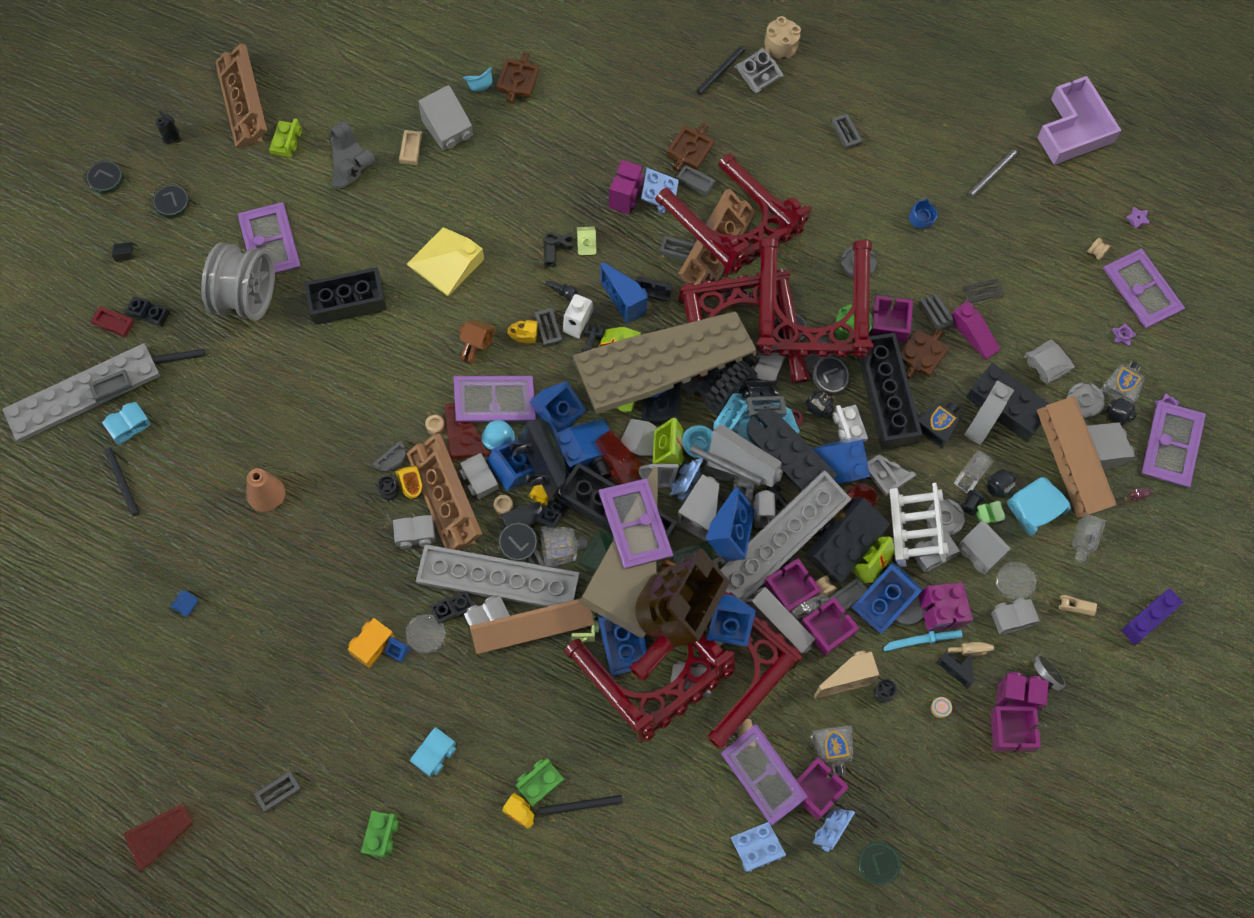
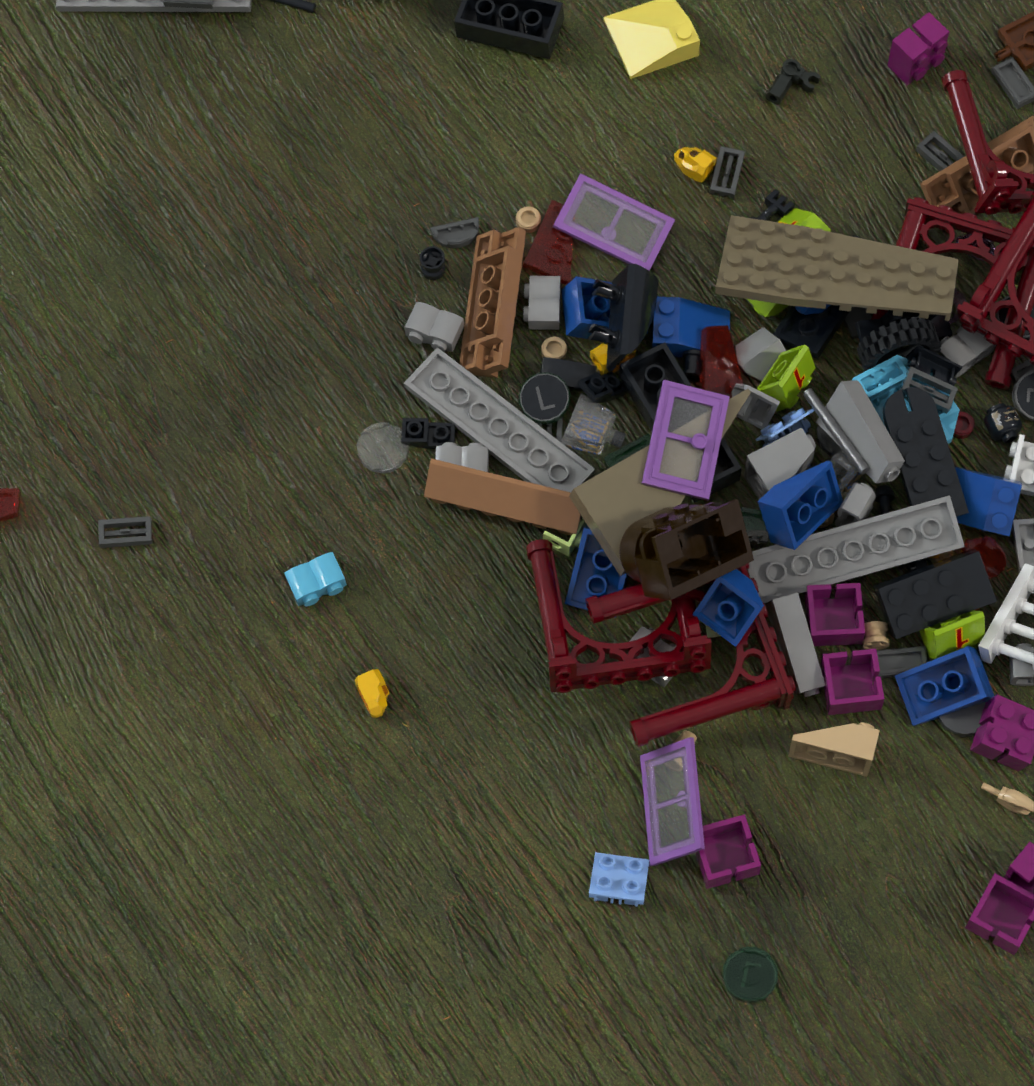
camera: 35 degrees right, 0 degrees up
medium azure brick [102,402,151,445] -> none
black bar [105,448,140,516] -> none
blue slope [171,590,199,617] -> none
nougat cone [246,468,286,512] -> none
light orange brick [348,618,395,668] -> none
bright green bracket [361,811,399,859] -> none
blue slope [384,637,411,662] -> none
rock [396,466,422,499] -> none
dark orange brick [459,320,496,364] -> none
medium azure helmet [481,420,515,451] -> none
bright green bracket [516,758,564,807] -> none
blue slope [529,381,586,433] -> none
black bar [539,795,623,816] -> none
black bar [545,281,578,300] -> none
white torso [563,294,594,339] -> none
yellowish green bracket [577,227,596,255] -> none
blue slope [600,262,648,324] -> none
black hinge [636,276,674,301] -> none
light blue hinge [641,168,679,213] -> none
medium azure helmet [682,425,713,458] -> none
clear tile [792,593,830,619] -> none
clear torso [811,725,853,776] -> none
light blue hinge [812,808,855,852] -> none
black wheel [873,679,897,703] -> none
medium azure sword [883,630,962,652] -> none
tan tile [930,697,952,718] -> none
black slope [936,652,974,689] -> none

